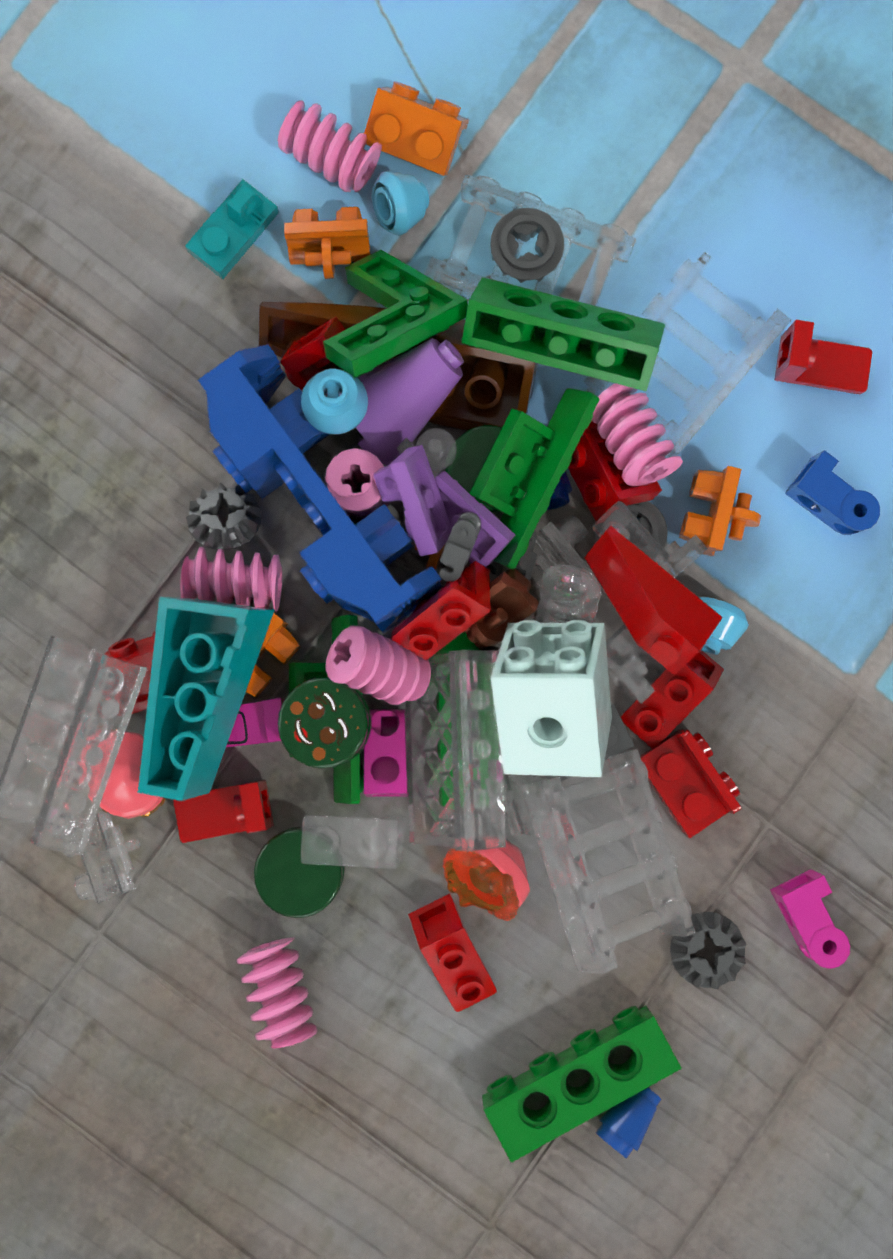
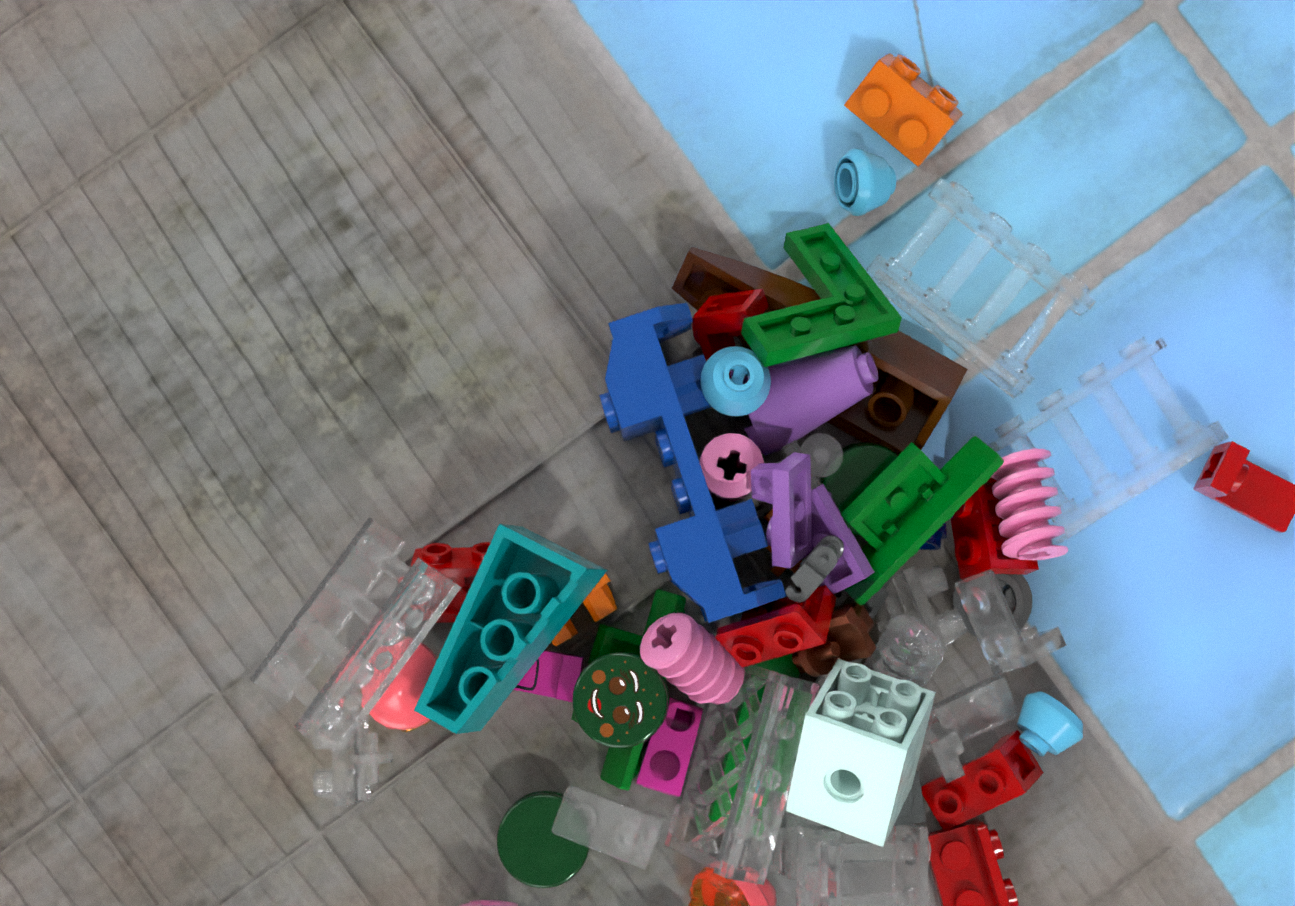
camera: 20 degrees right, 0 degrees up
red bracket [173,779,274,843] -> none
bright pink piece [180,547,283,612] -> none
teal hinge [185,179,279,280] -> none
dark grey gear [186,483,261,550] -> none
bright pink piece [278,100,382,192] -> none
orange hips [284,207,370,279] -> none
green brick [461,277,666,392] -> none
dark grey gear [490,208,564,283] -> none
red slope [584,525,723,675] -> none
orange hips [679,466,761,556] -> none
blue leg [785,450,880,535] -> none

